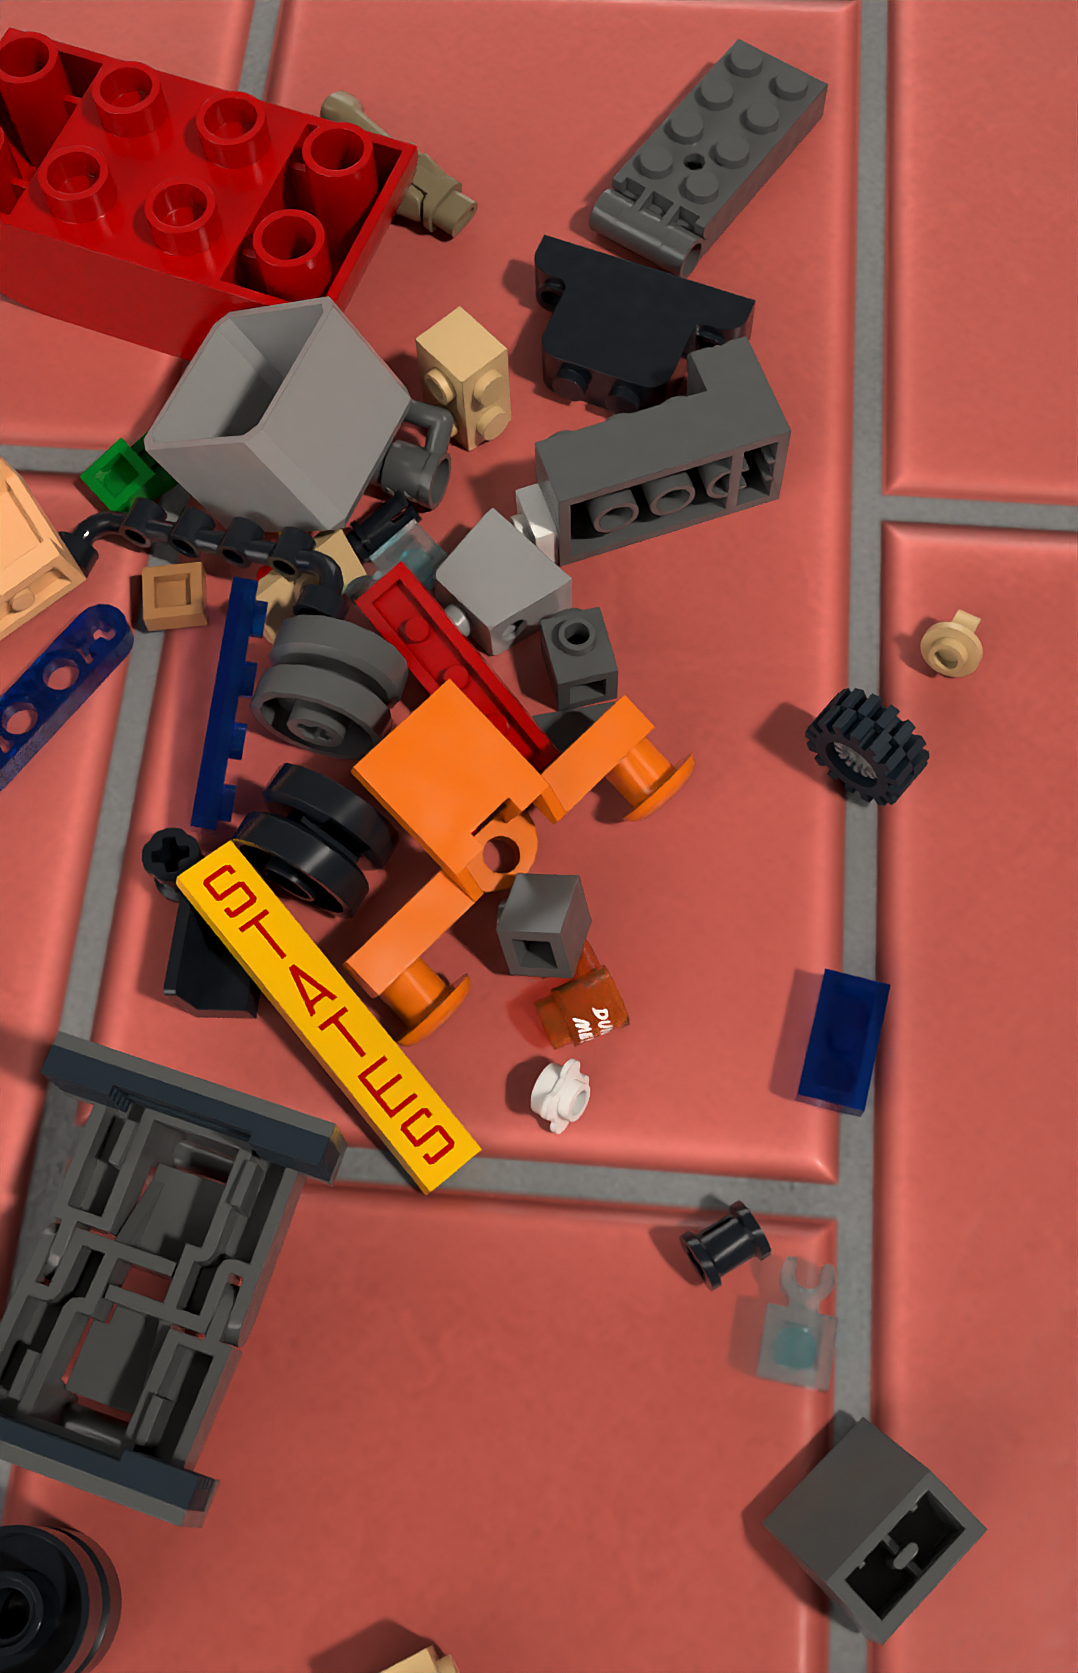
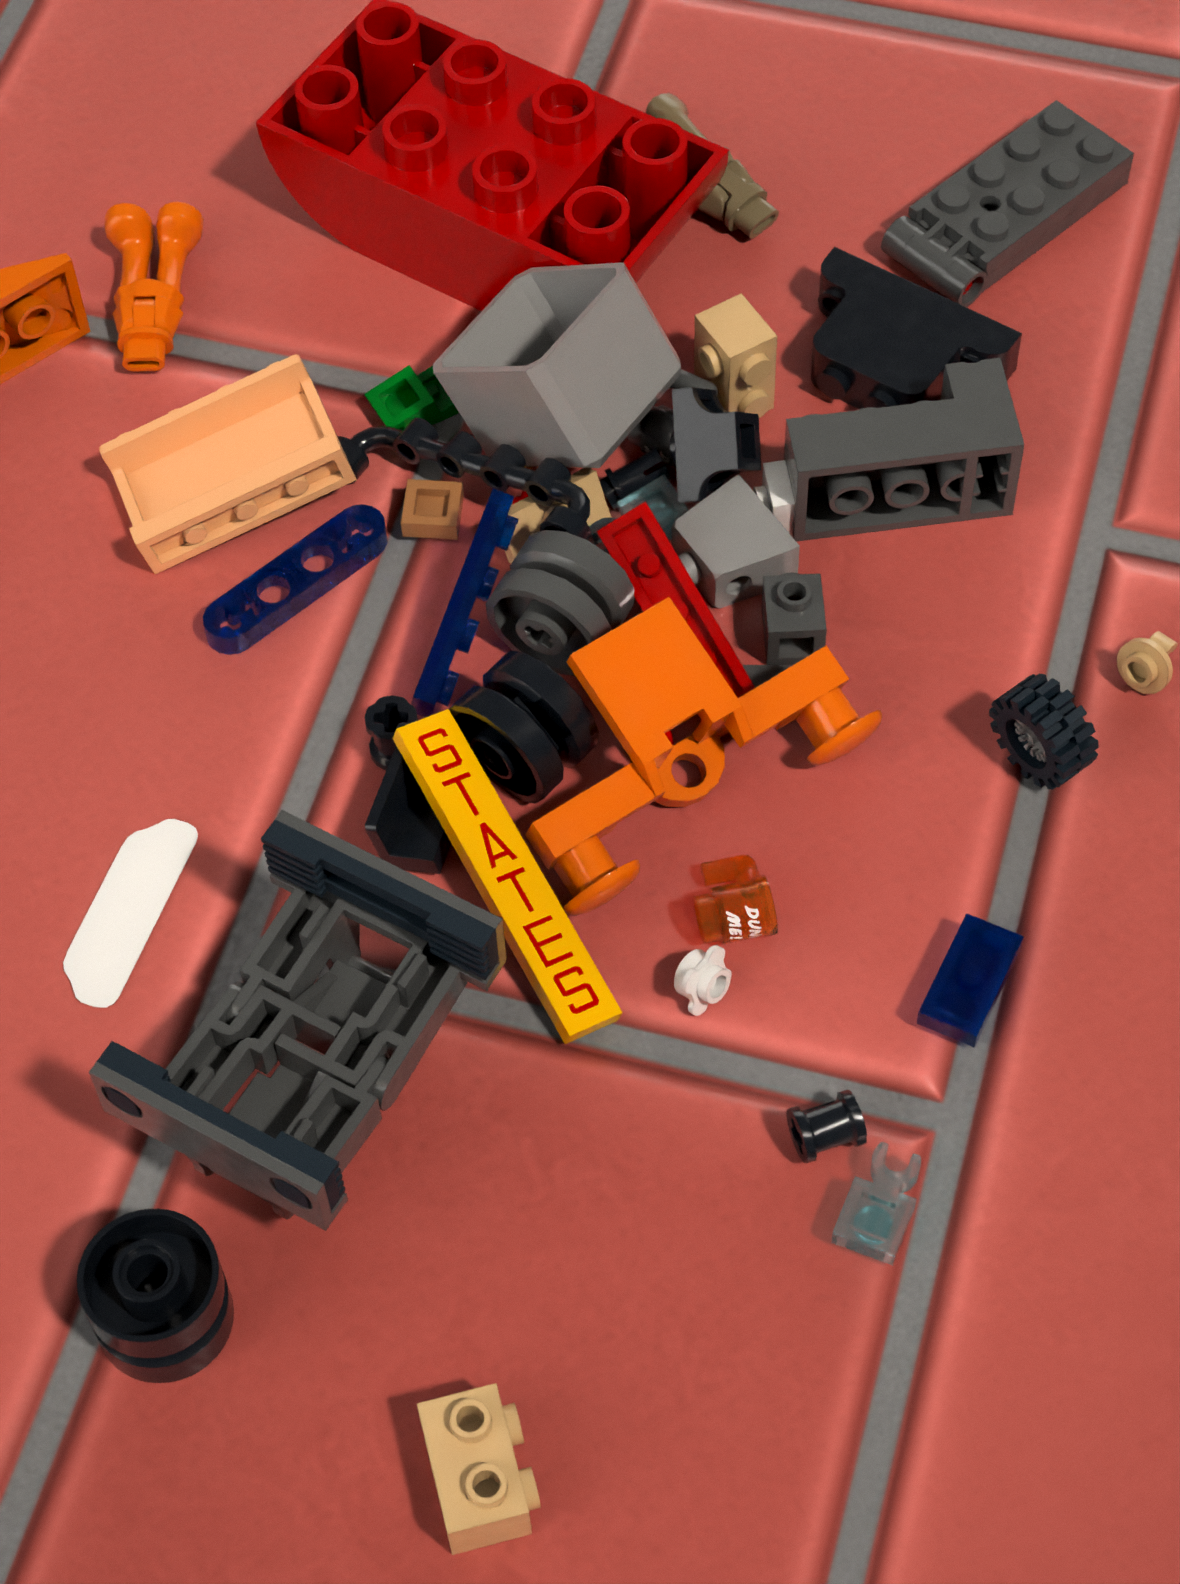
camera: 10 degrees right, 10 degrees down
dark grey brick [496,873,592,979] -> none
dark grey slope [761,1417,988,1645] -> none
none -> black brick [670,387,761,503]

